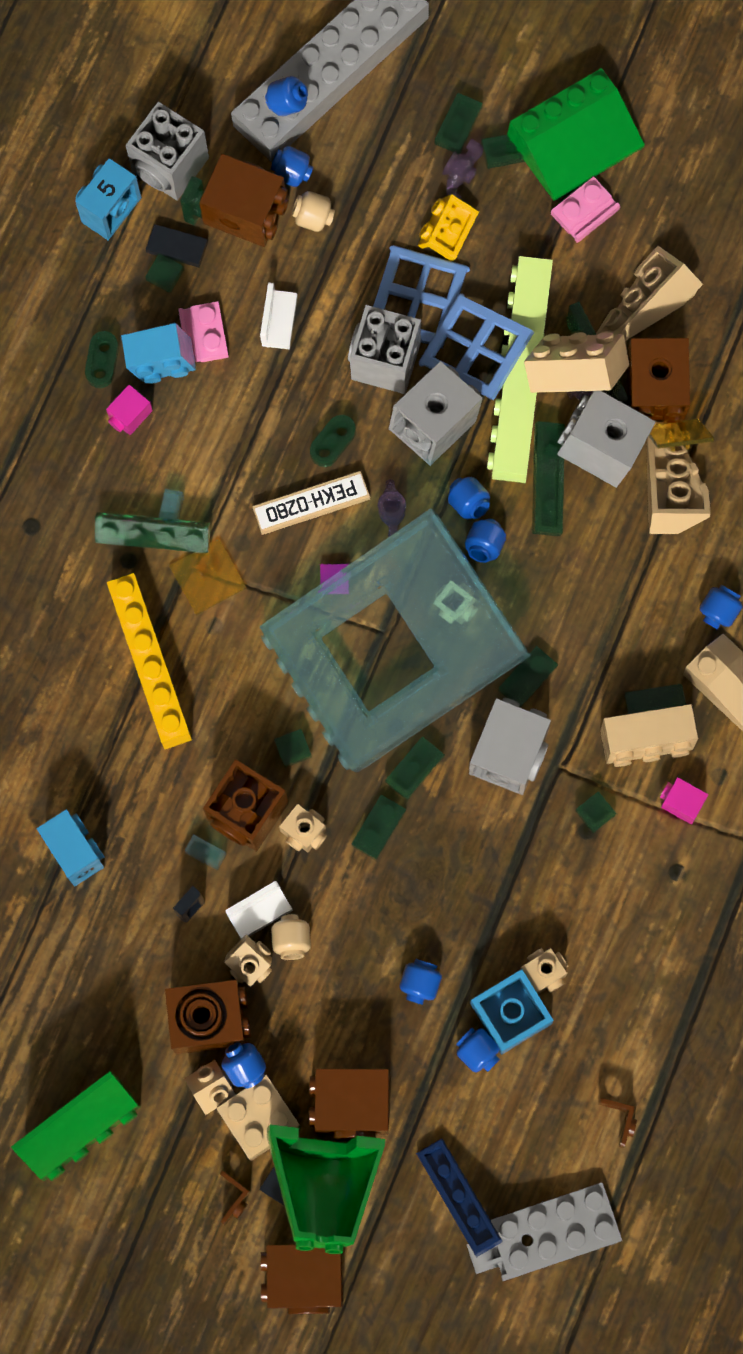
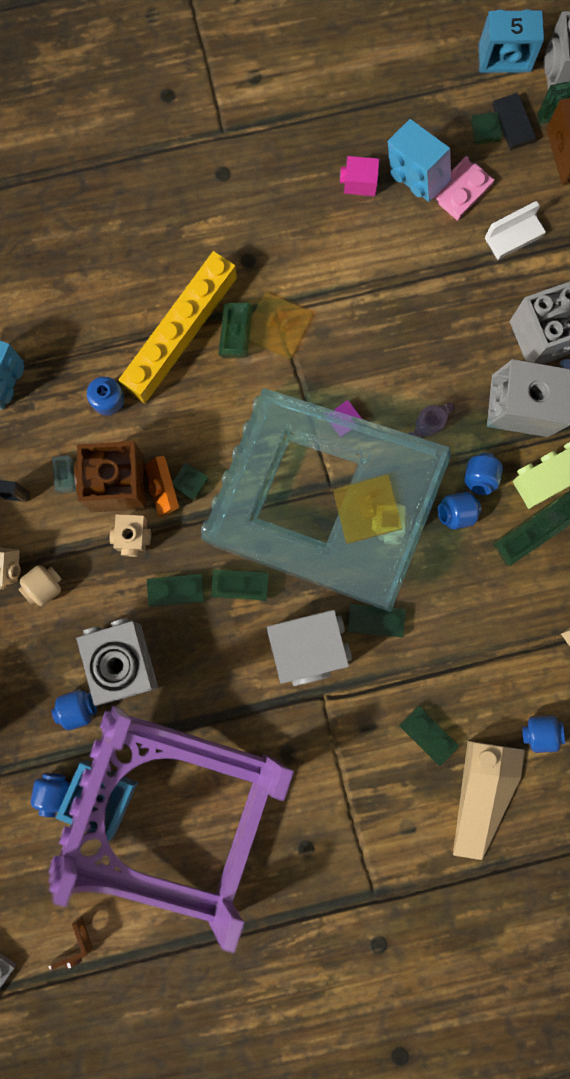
camera: 50 degrees right, 5 degrees up
clear green plate [85,331,119,388] -> none
clear green plate [95,512,210,553] -> none
clear light blue piece [157,489,184,531] -> none
white panel [225,881,293,939] -> none
tile [252,471,370,535] -> none
clear green plate [310,415,356,467] -> none
tan brick [520,948,568,994] -> none
clear green plate [575,791,617,834] -> none
tan brick [600,704,698,767] -> none
dark pink brick [660,777,709,825] -> none
none -> medium lavender arch [49,706,293,952]
none -> light grey brick [76,618,158,706]
none -> blue head [87,376,125,415]
none -> orange plate [145,456,179,517]
none -> clear green plate [218,303,253,358]
none -> clear yellow piece [333,474,403,544]

